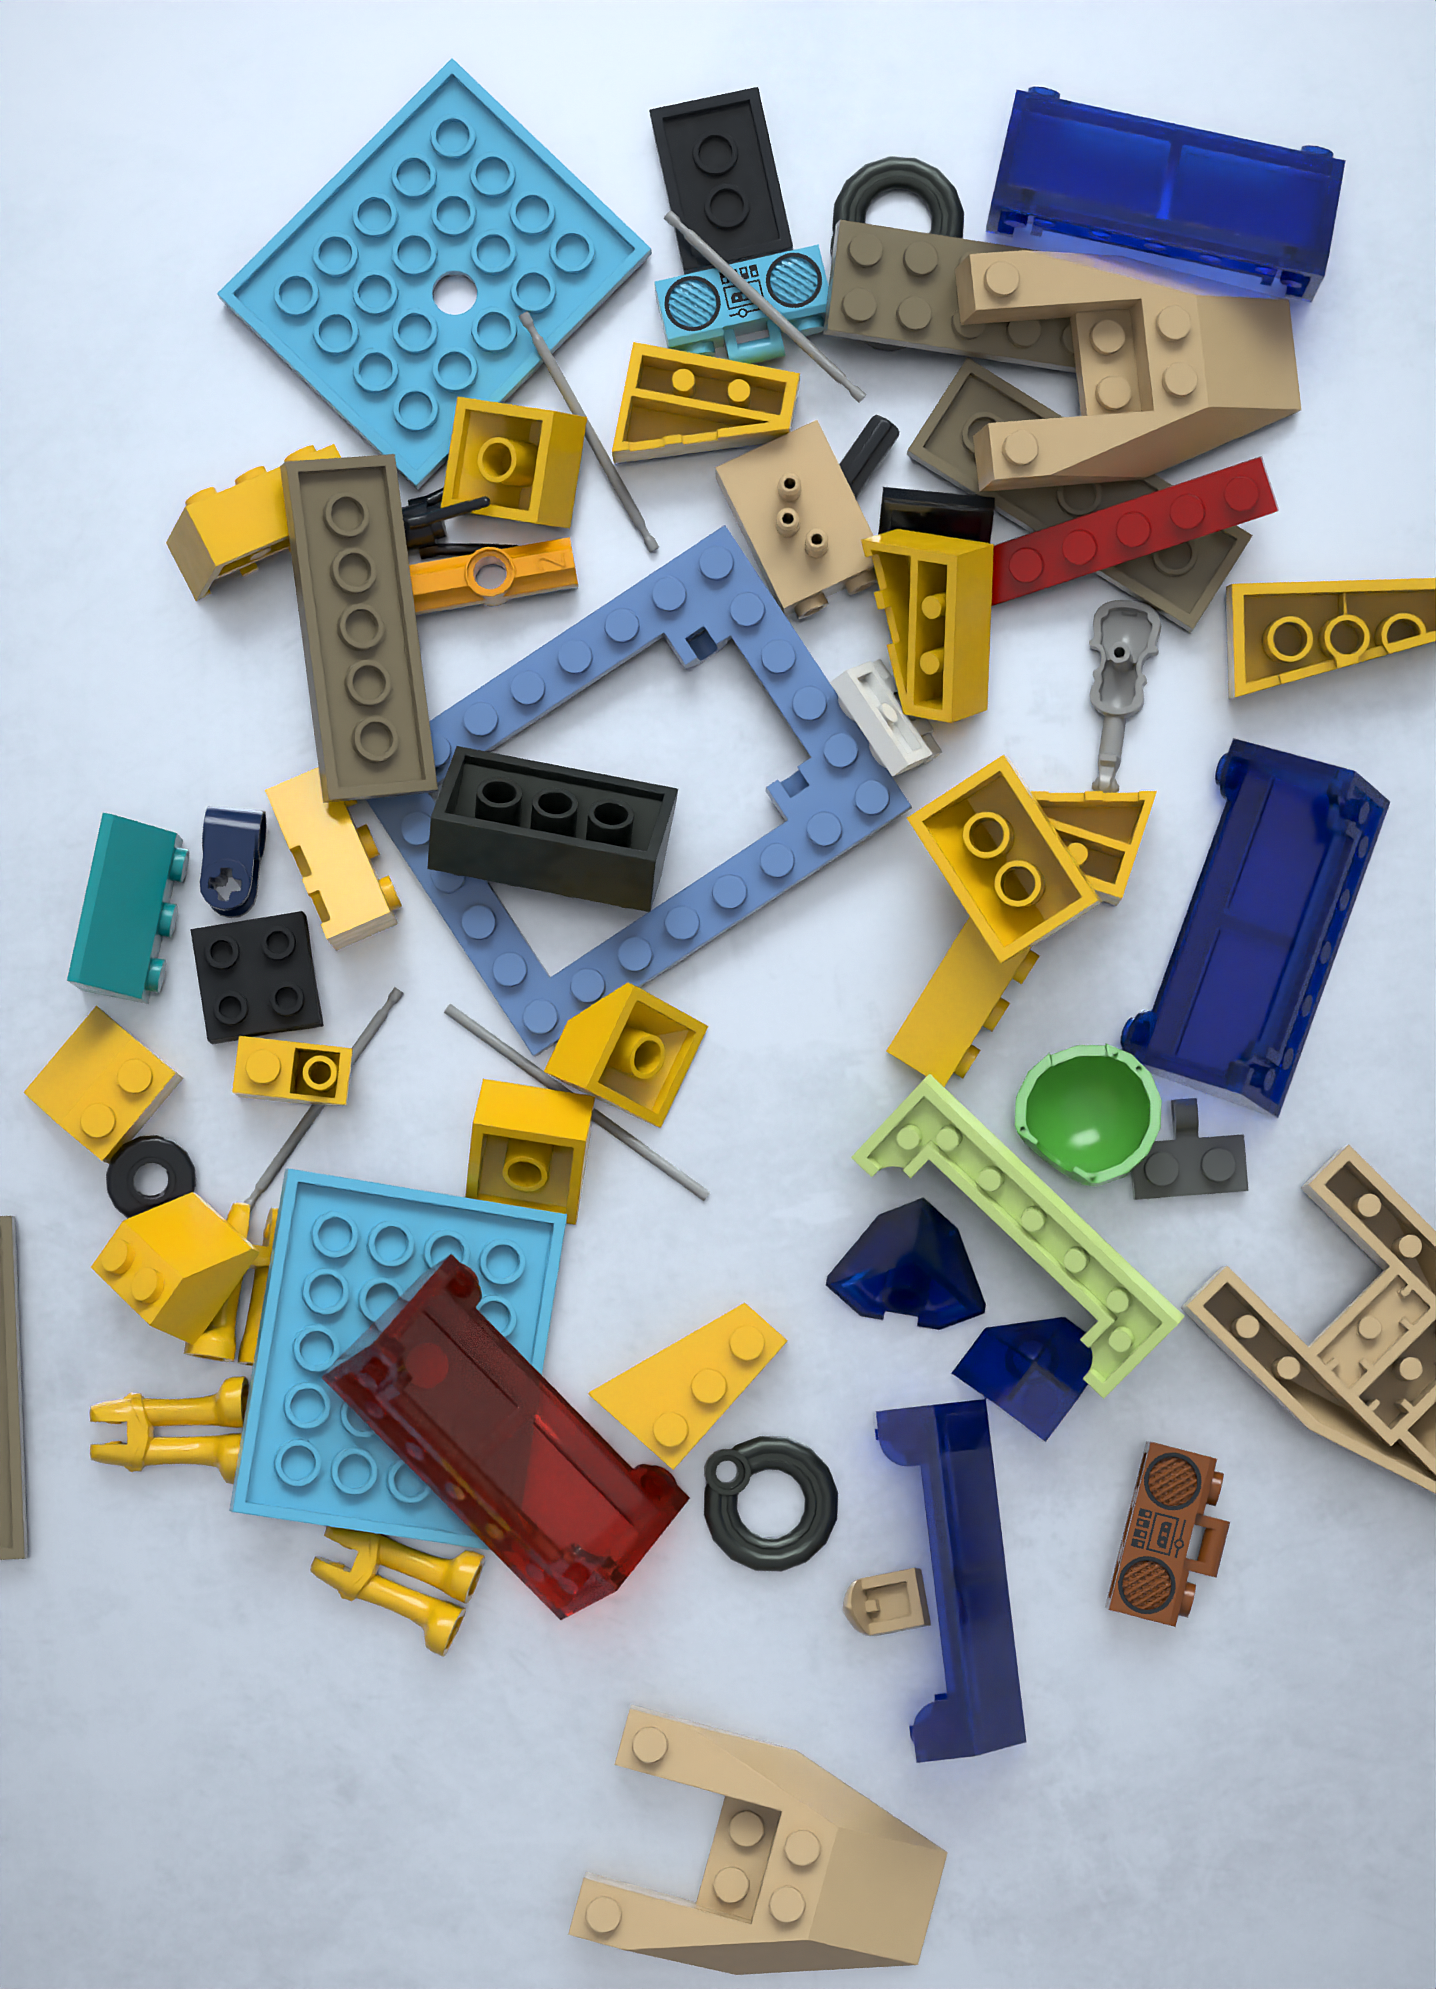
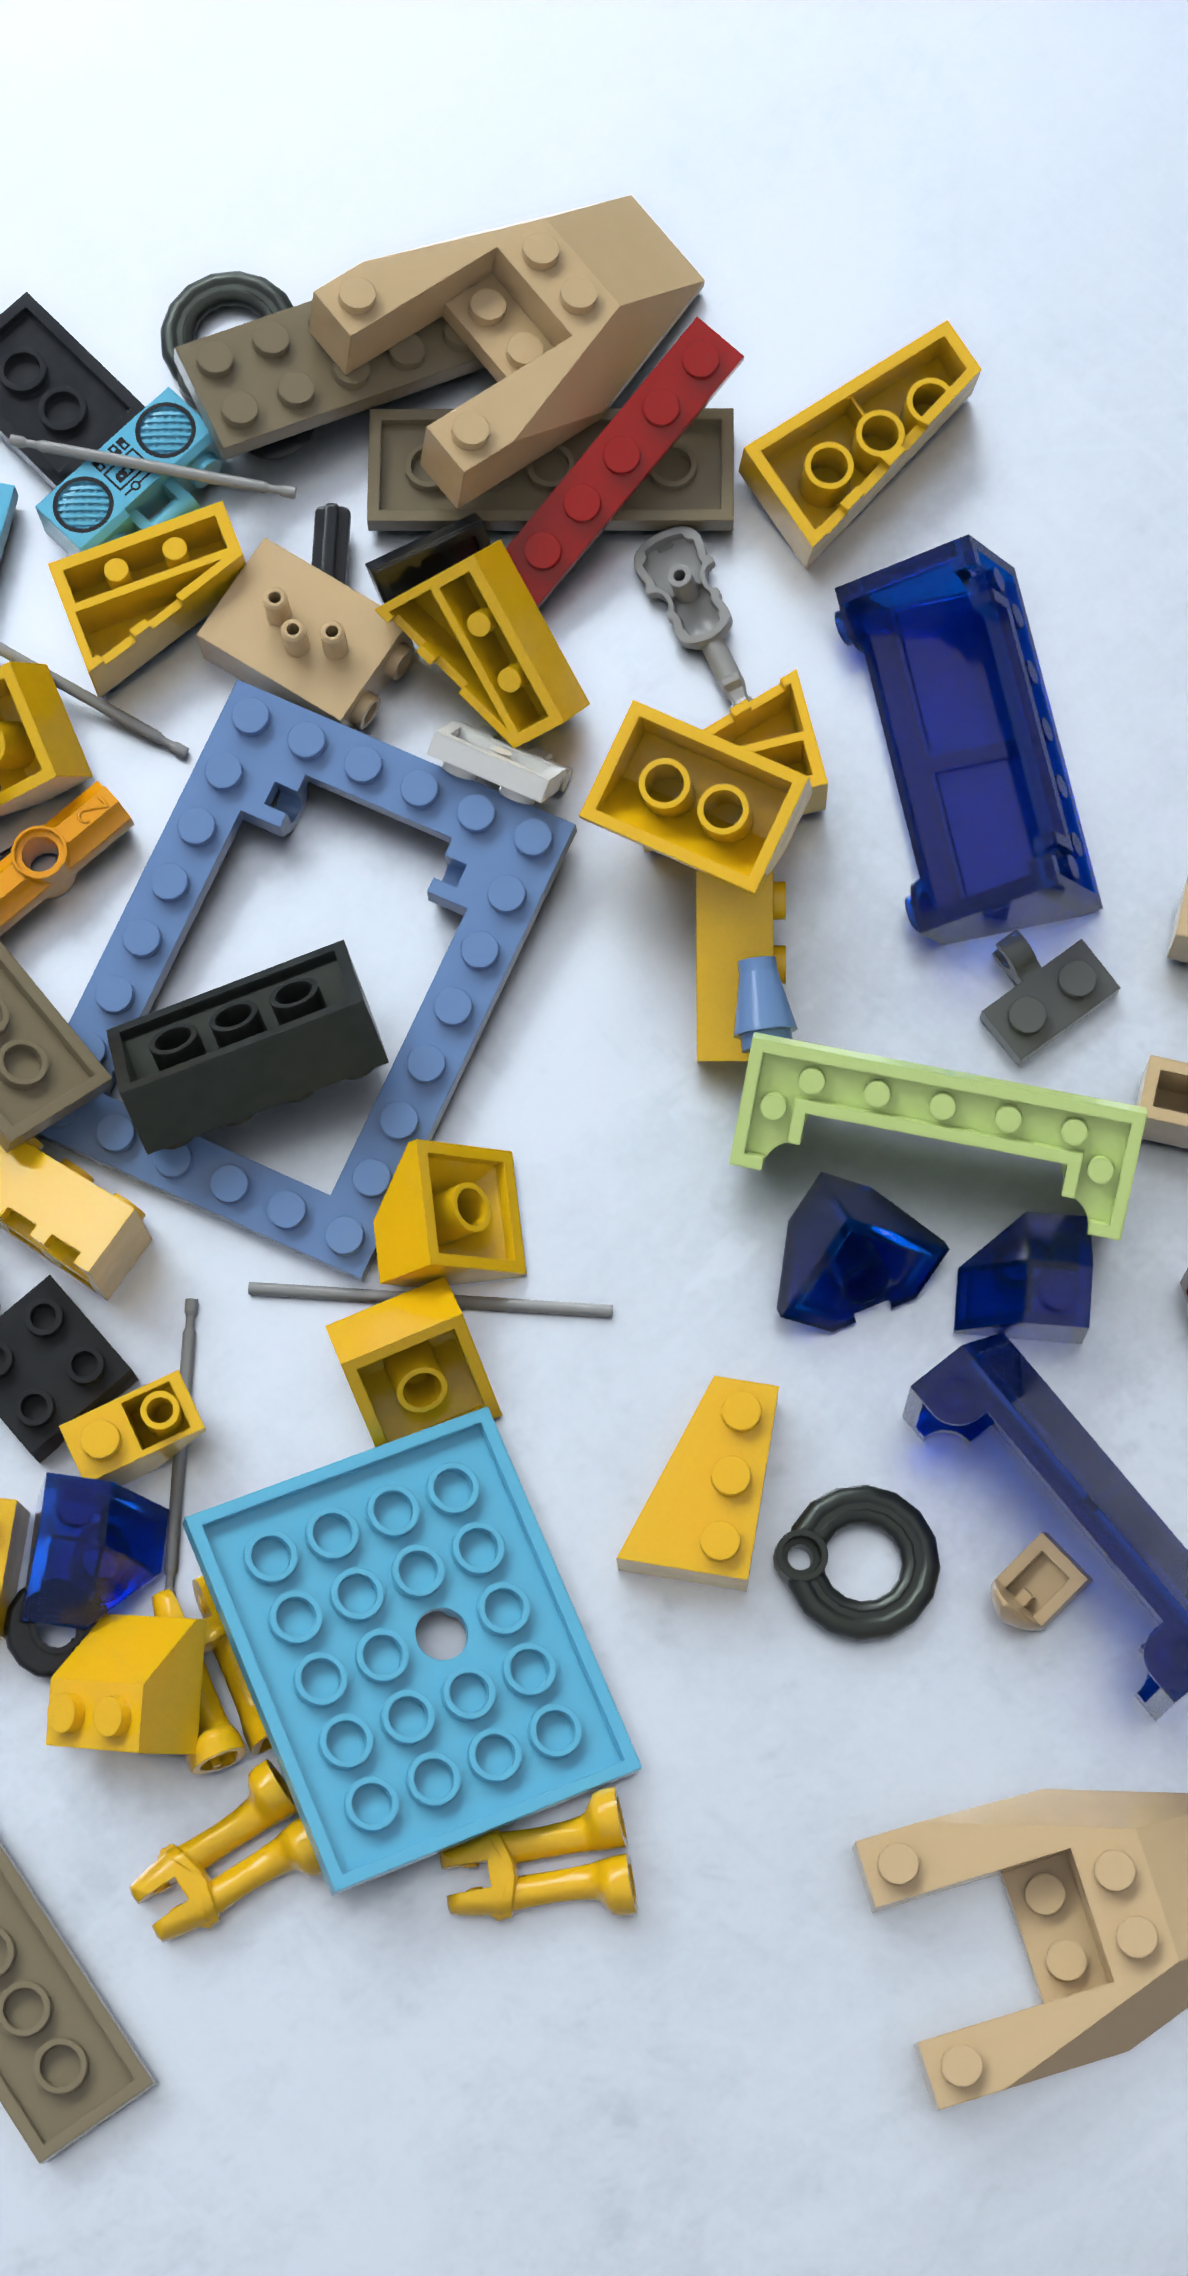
camera: 30 degrees left, 10 degrees down
clear red windscreen [321,1254,690,1620] -> none
clear blue windscreen [985,86,1346,303] -> none
bright green cylinder [1014,1043,1162,1186] -> none
none -> clear blue slope [21,1472,169,1630]
none -> medium blue cone [734,956,798,1053]

